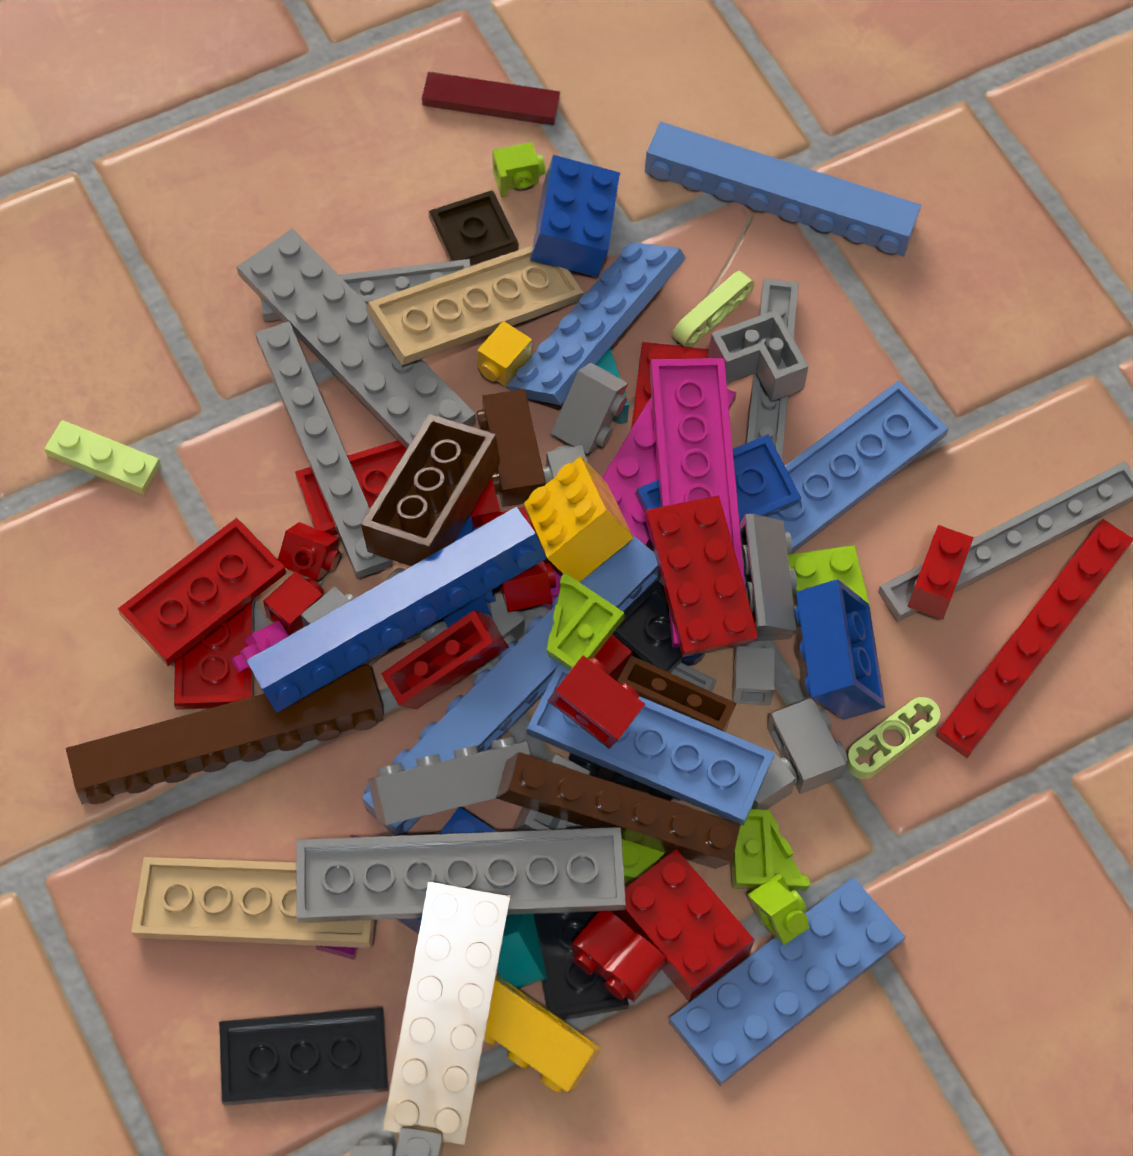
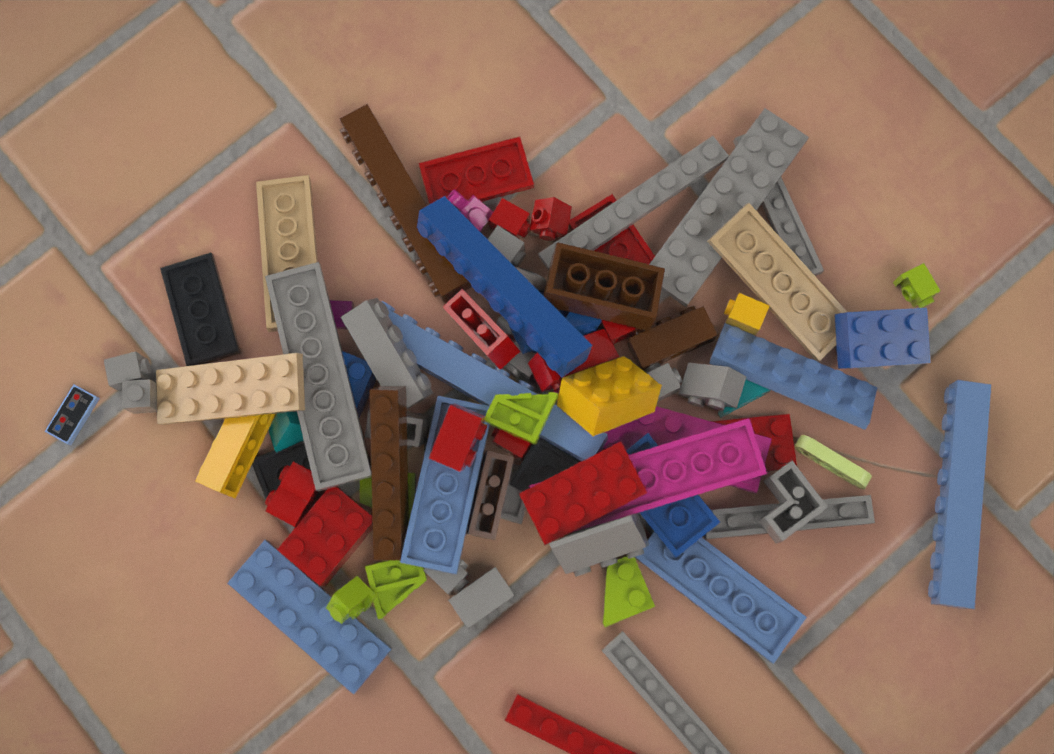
camera: 85 degrees right, 15 degrees up
yellowish green plate [44,420,161,495] -> none
red plate [118,517,286,666] -> none
dark red tile [422,71,560,125] -> none
dark brown tile [429,190,519,266] -> none
light grey brick [732,643,775,706] -> none
blue brick [795,579,886,720] -> none
yellowish green beam [846,697,940,779] -> none
red brick [907,525,974,620] -> none

